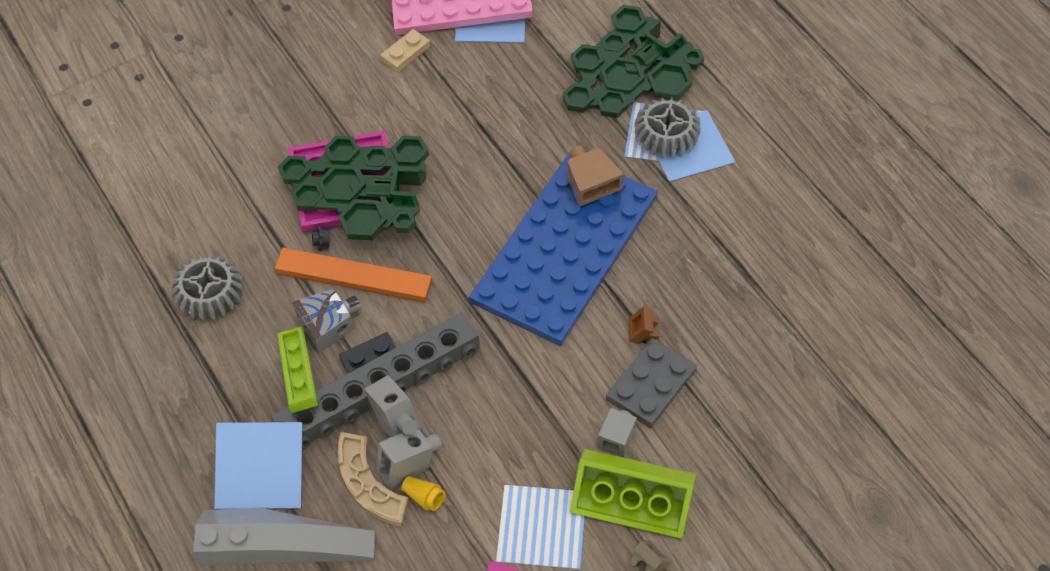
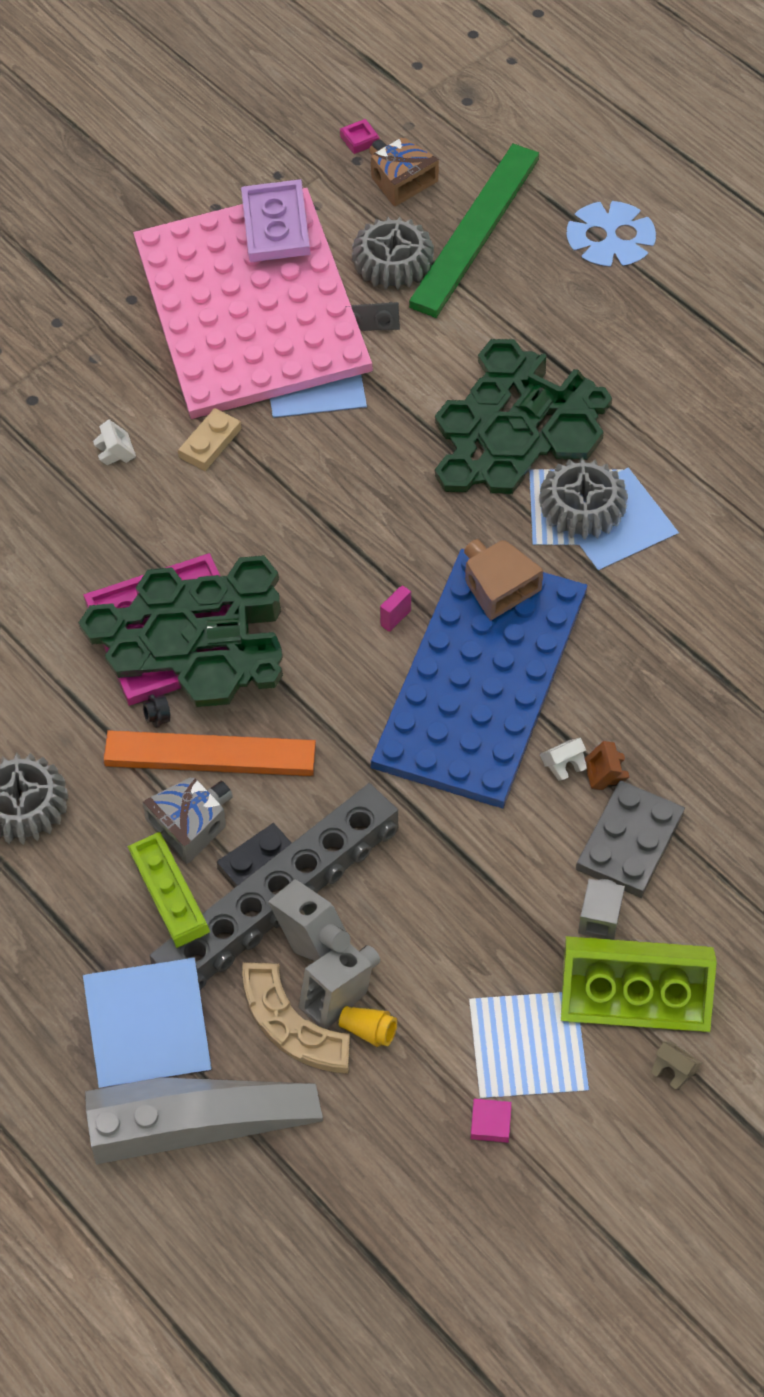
camera: 10 degrees left, 0 degrees up
none -> white tile [93,419,136,465]
none -> dark pink tile [380,585,411,632]
none -> white tile [540,738,587,781]

